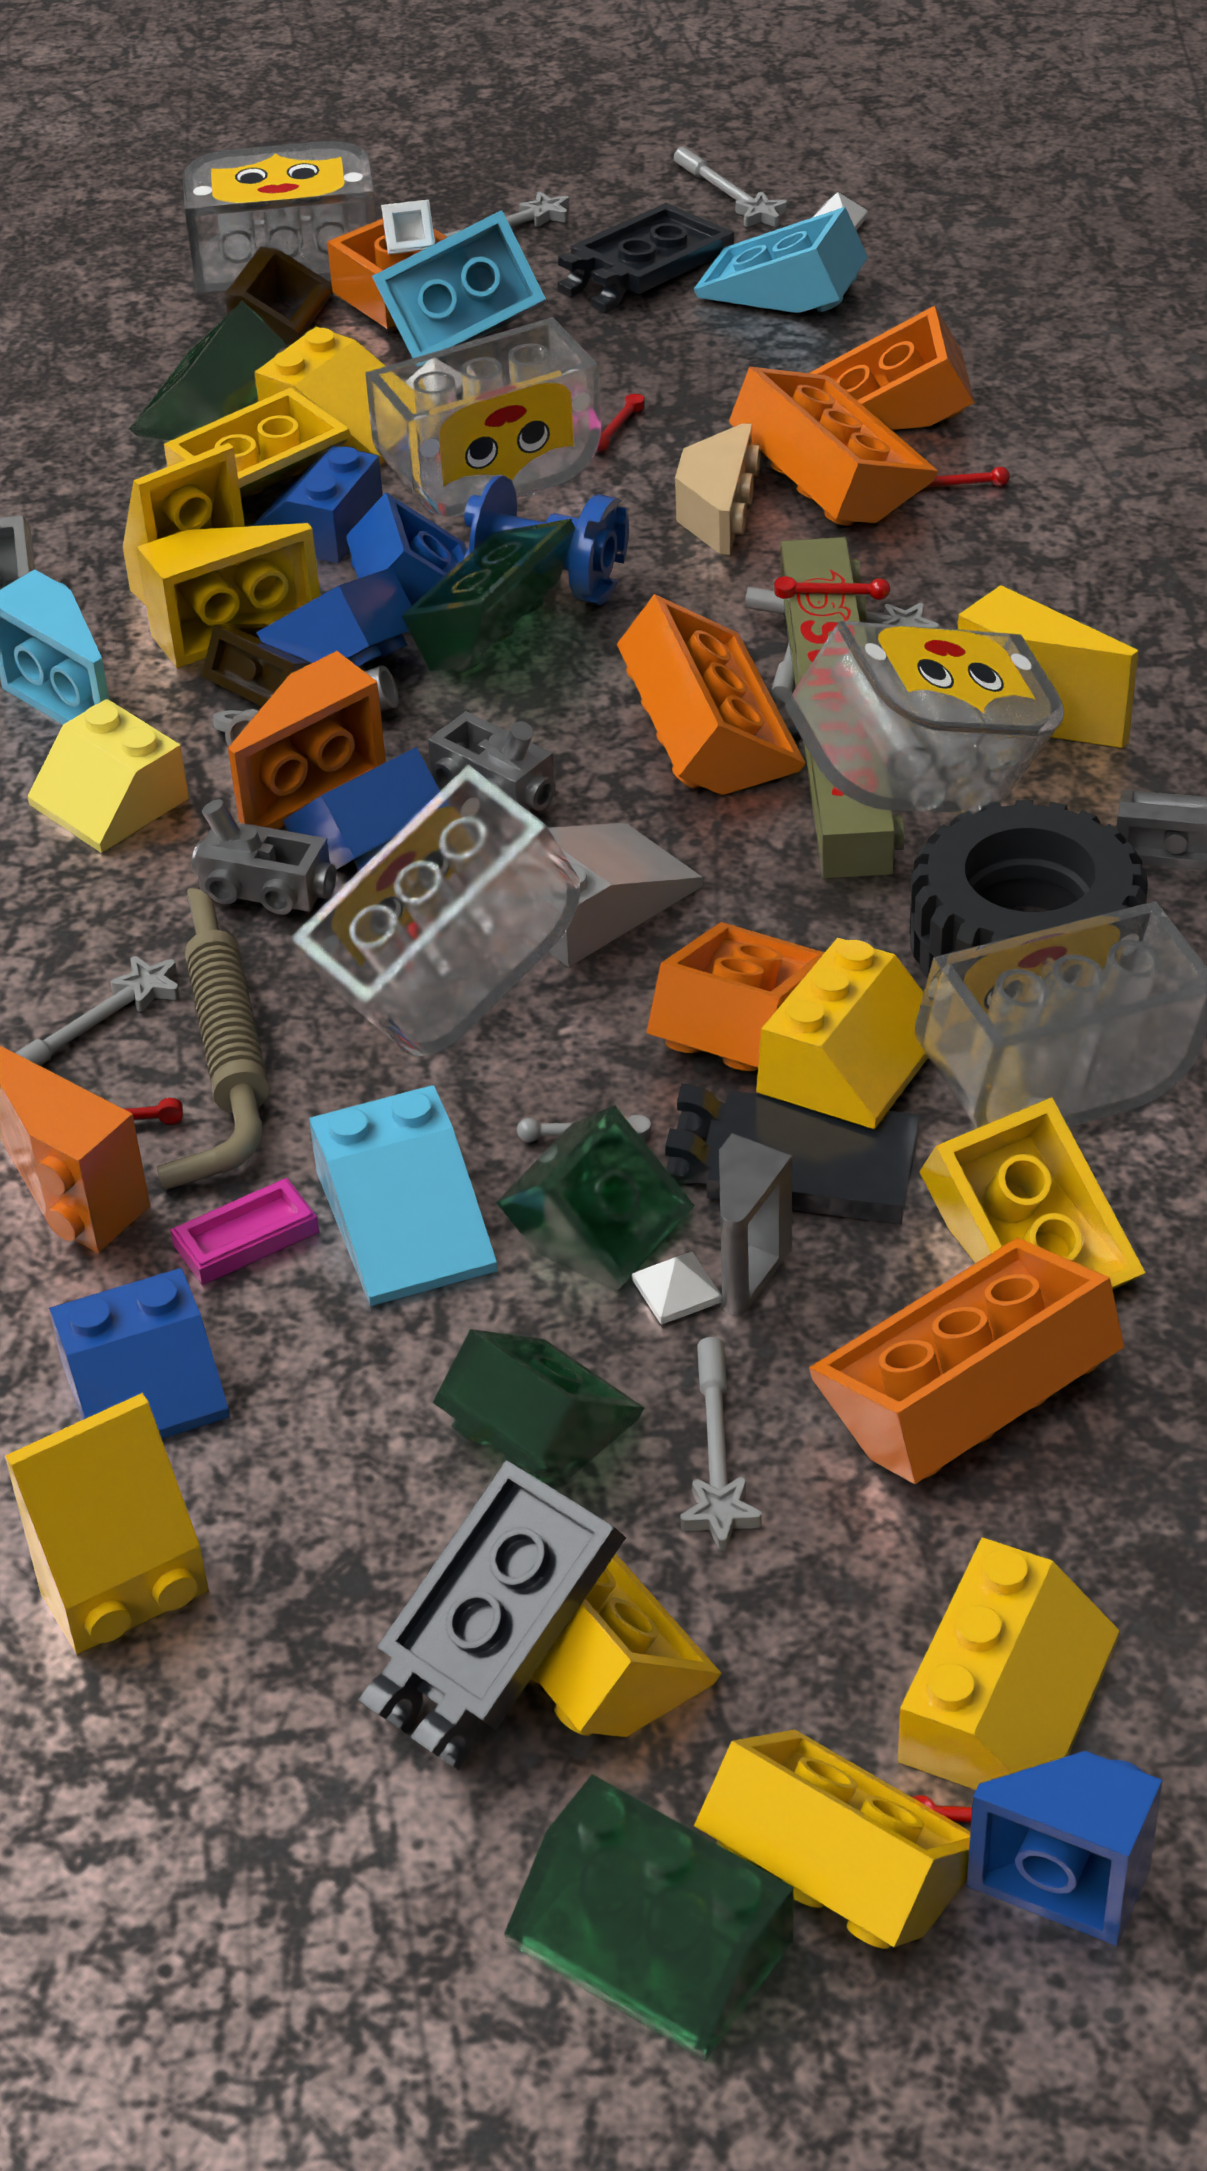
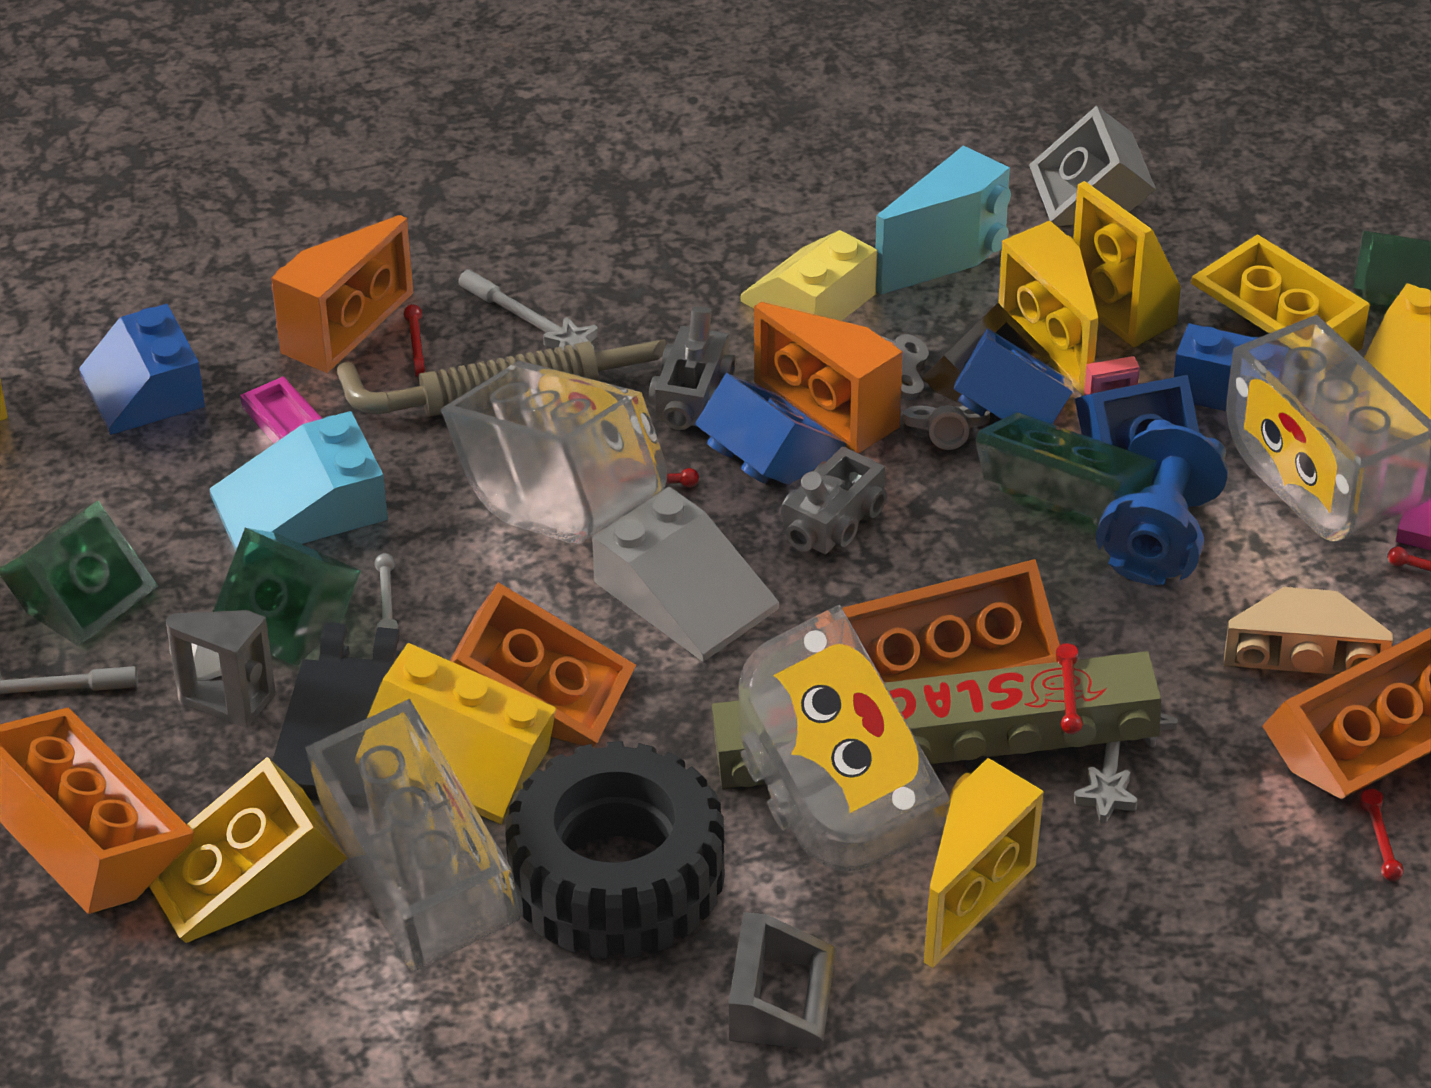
camera: 85 degrees right, 0 degrees up
none -> coral tile [1084,356,1140,396]

